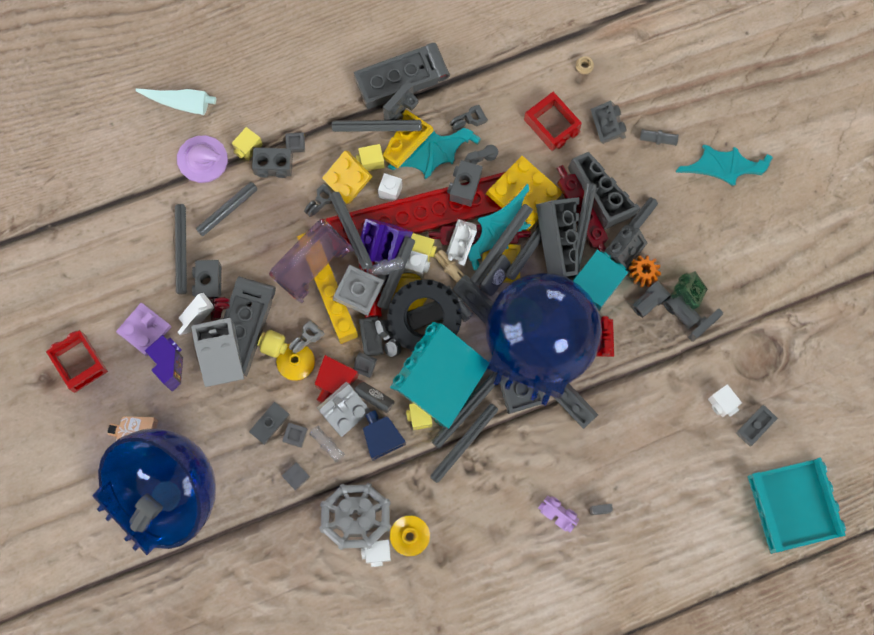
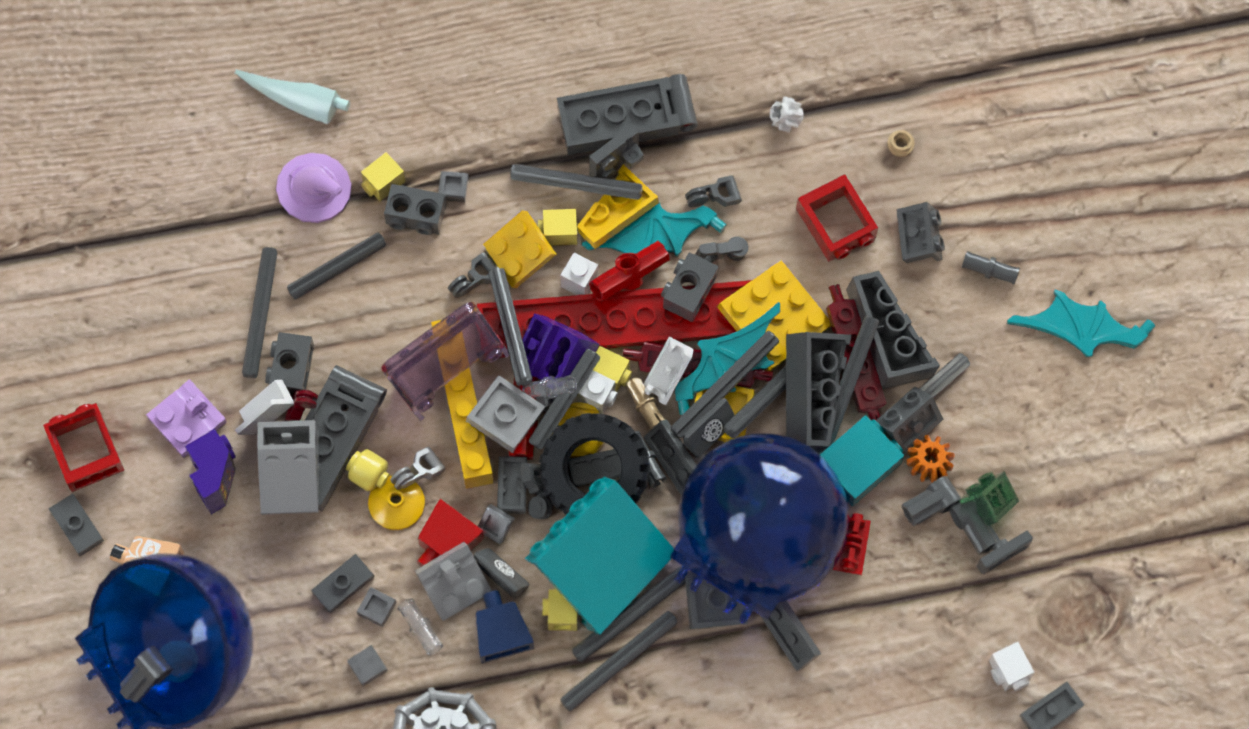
camera: 10 degrees right, 5 degrees down
none -> dark grey plate [49,493,104,556]
none -> red piece [589,241,670,302]
none -> white gear [770,97,803,132]

